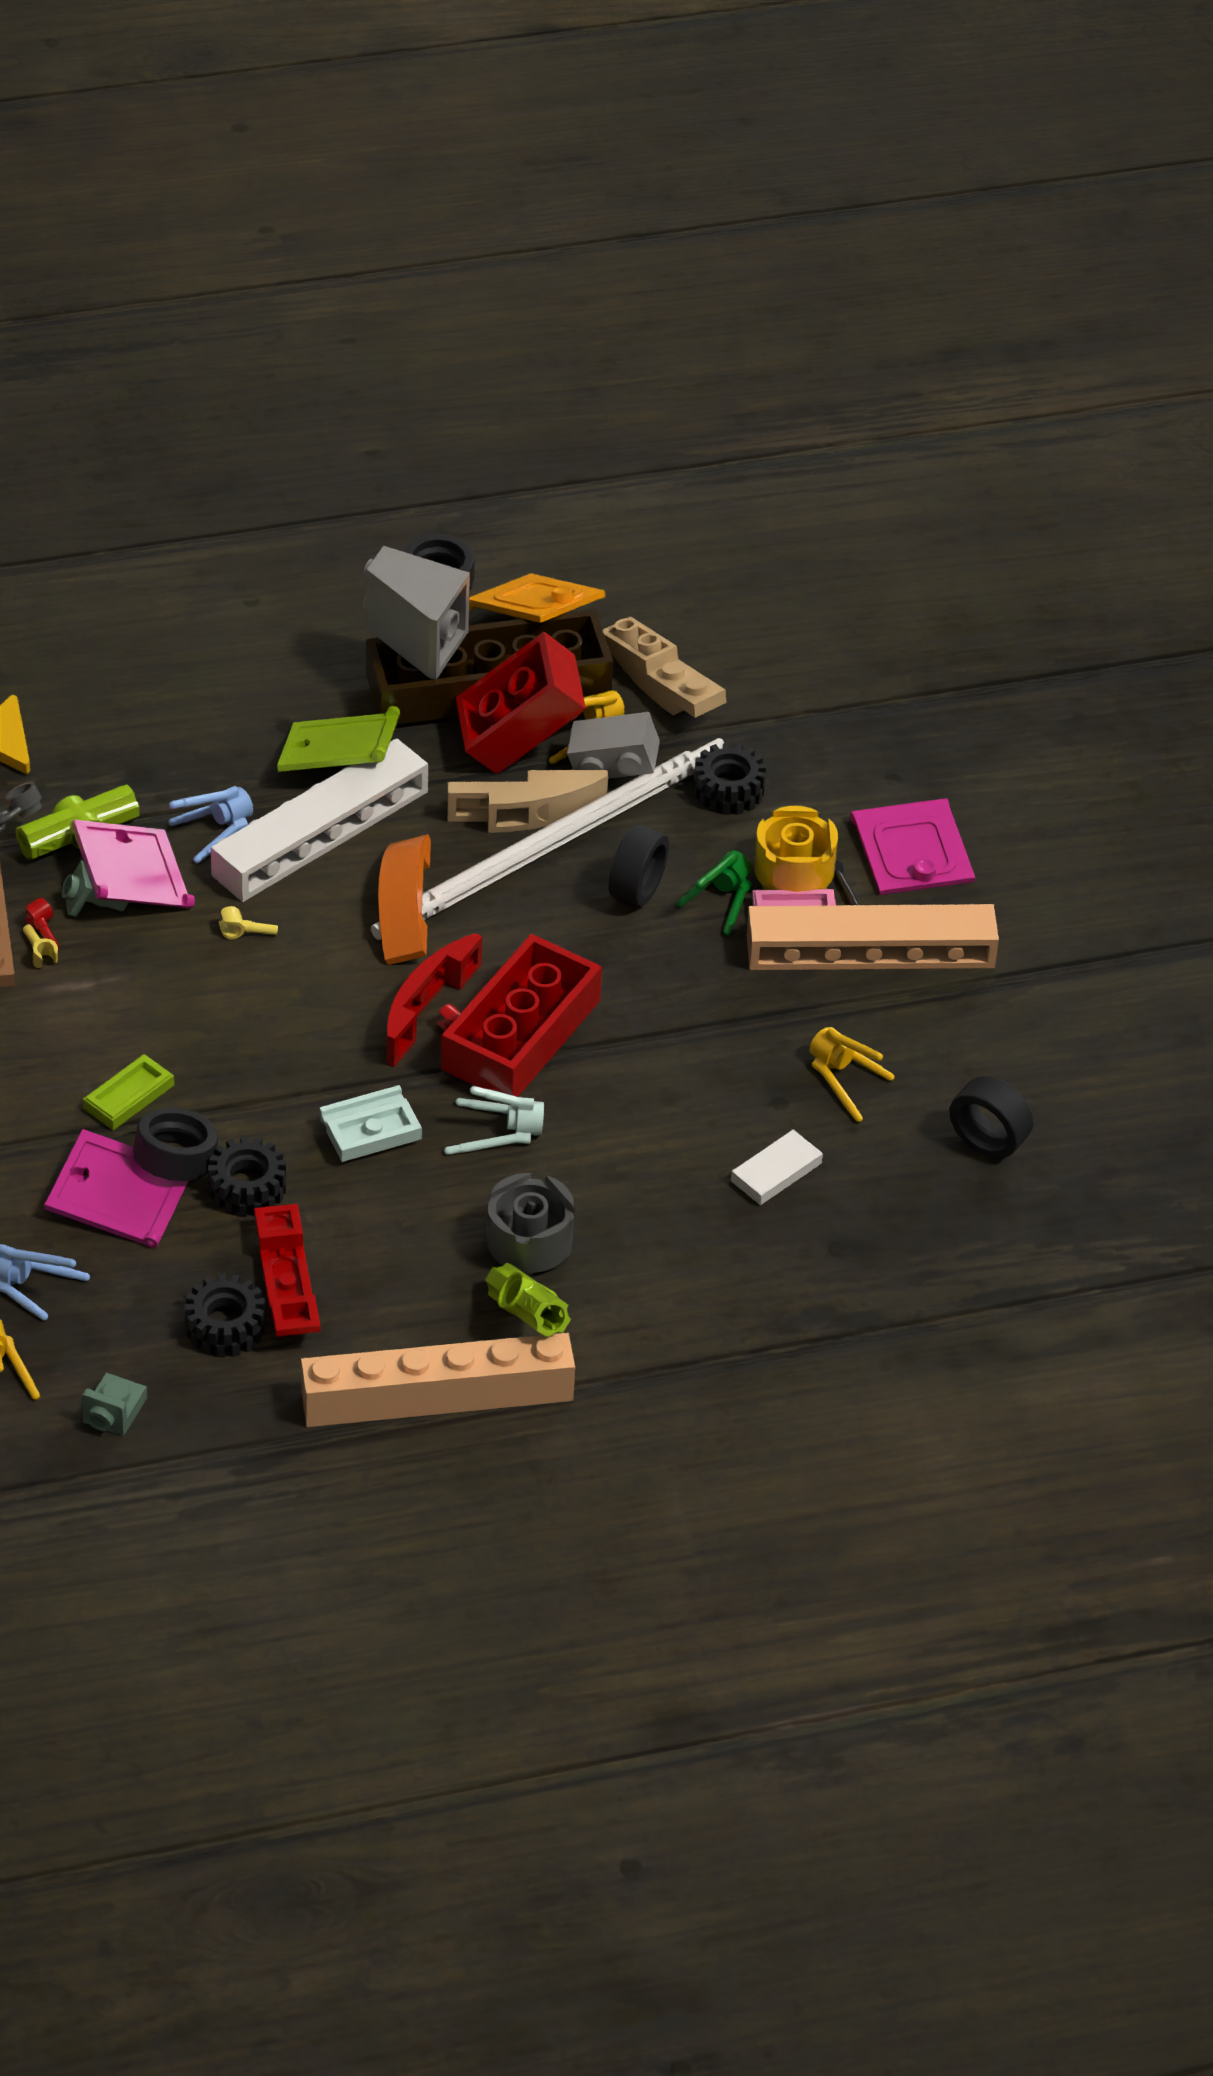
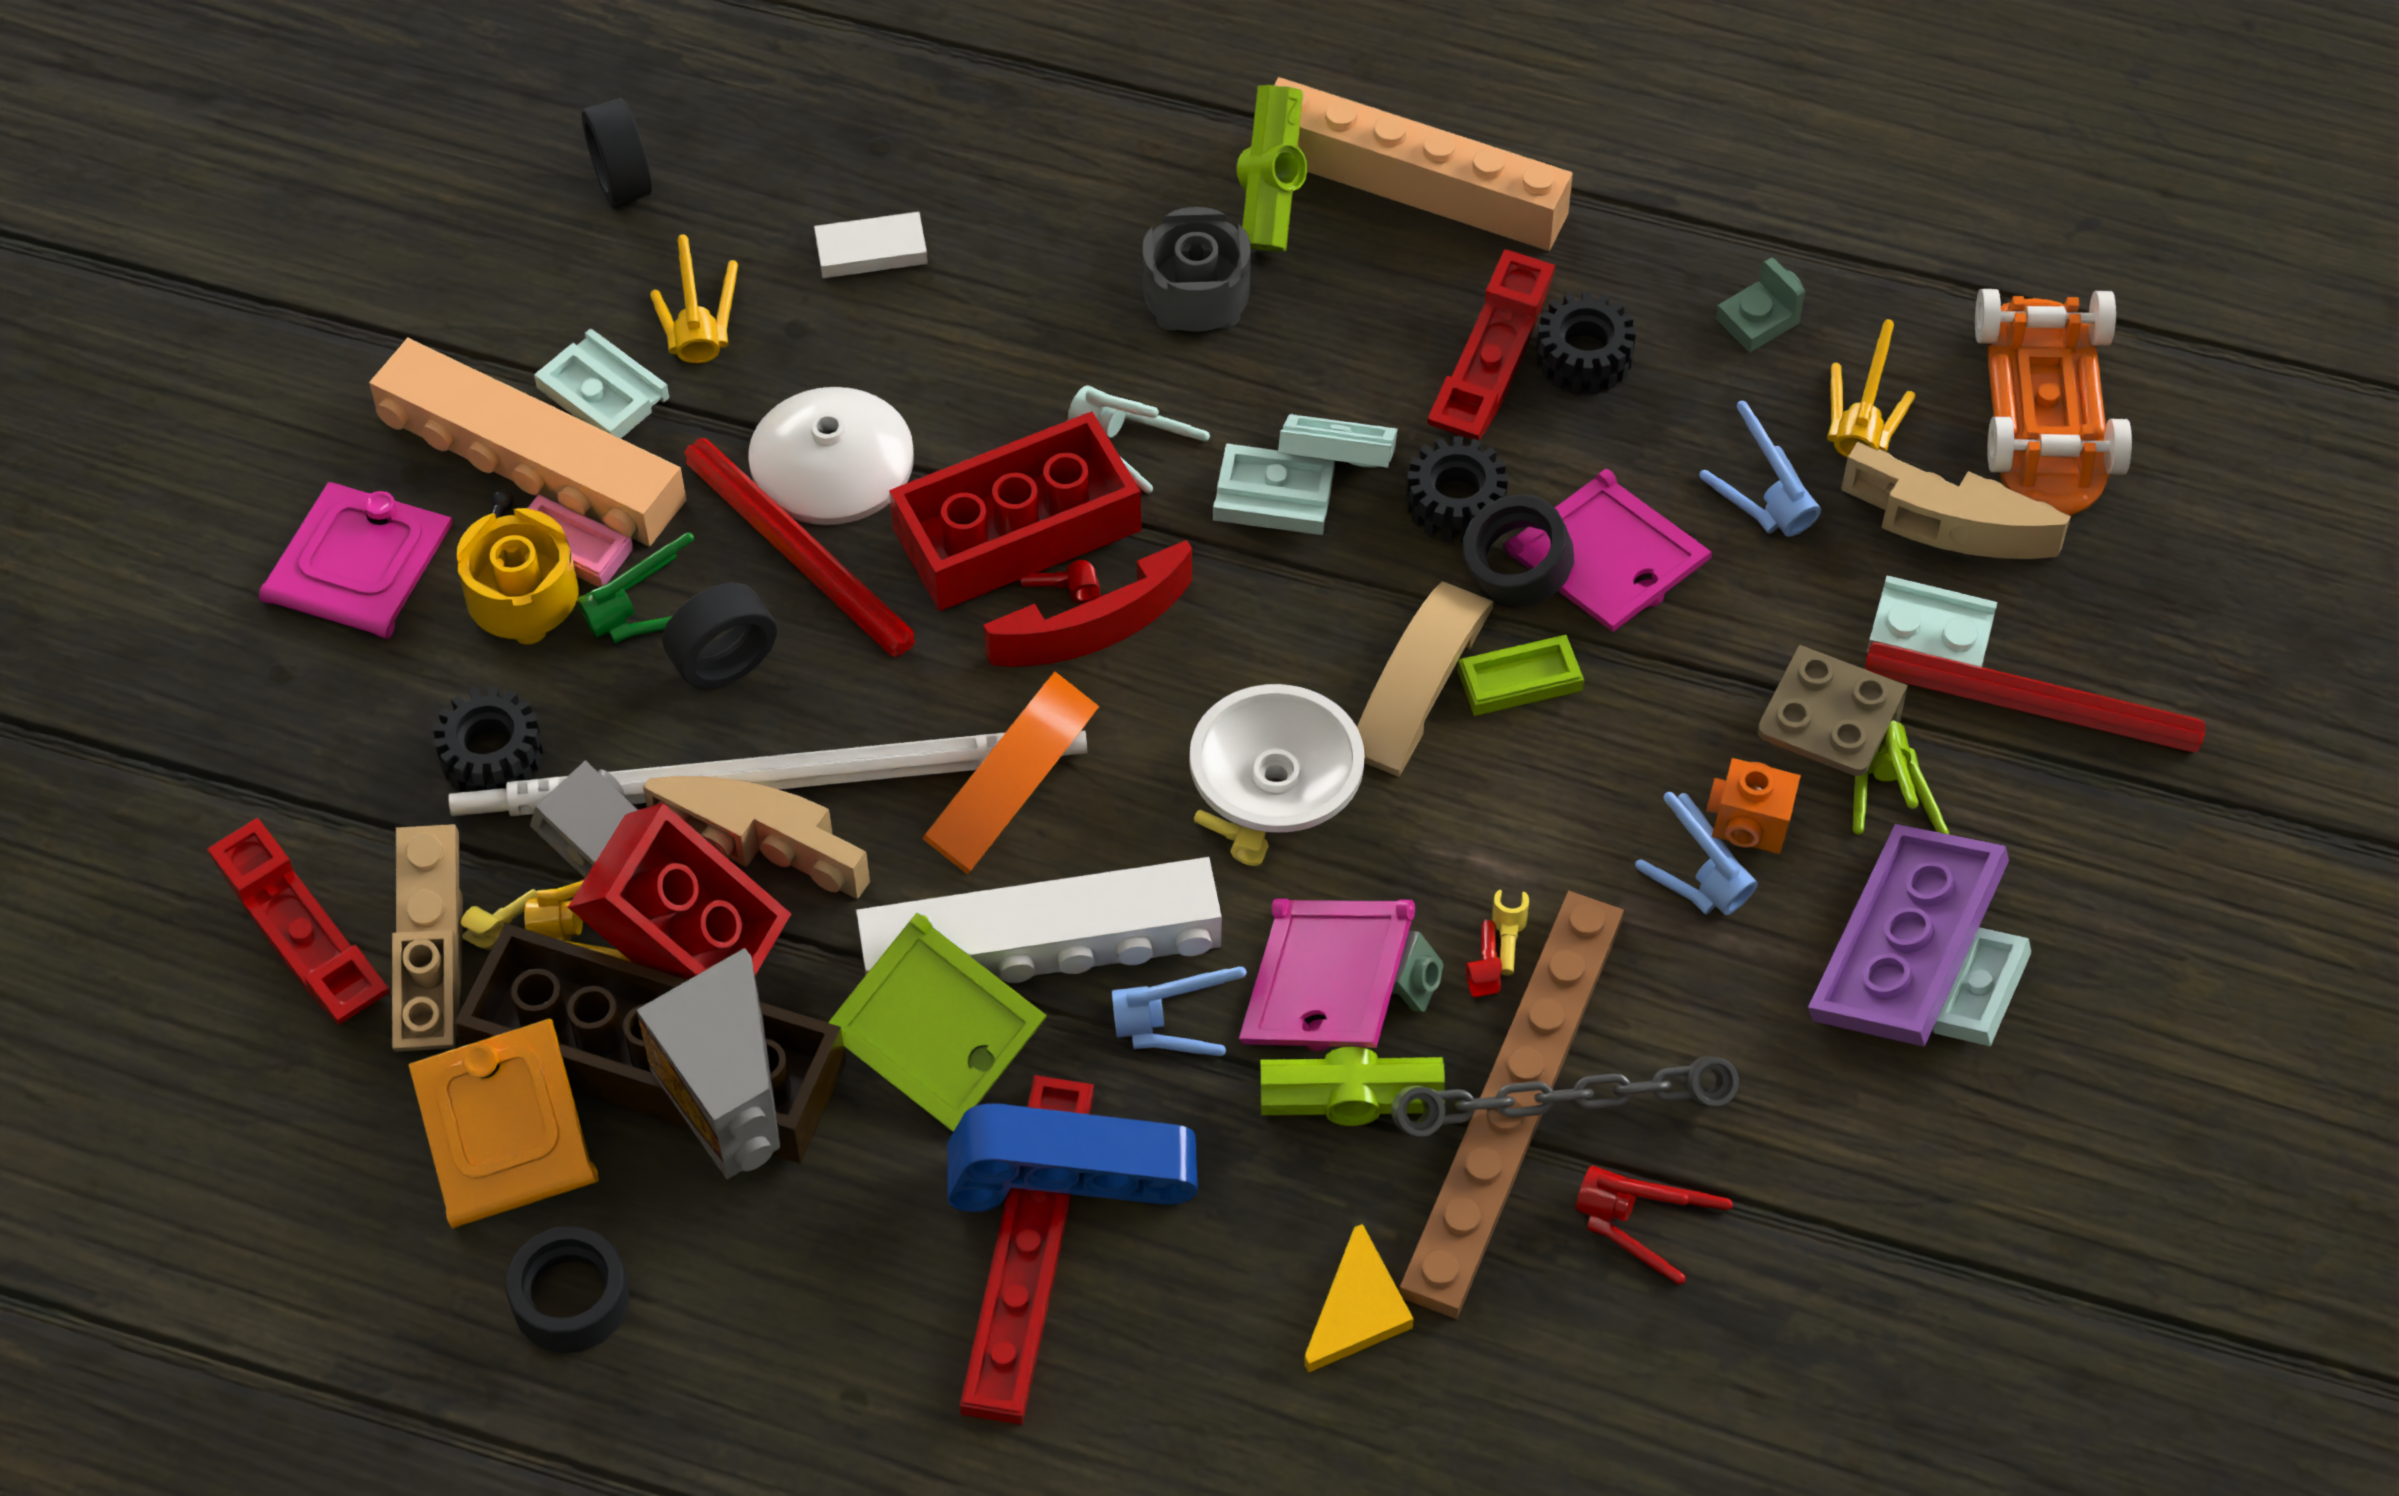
camera: 145 degrees left, 10 degrees up
none -> red slope [207,817,390,1025]
none -> light yellow hand [461,889,537,950]
none -> light aqua plate [534,328,669,439]
none -> red axle [684,438,915,657]
none -> white dish [749,387,914,525]
none -> blue beam [947,1104,1198,1212]
none -> red tile [960,1075,1094,1425]
none -> white dish [1189,684,1365,833]
none -> light aqua plate [1278,414,1397,468]
none -> tan slope [1357,581,1494,777]

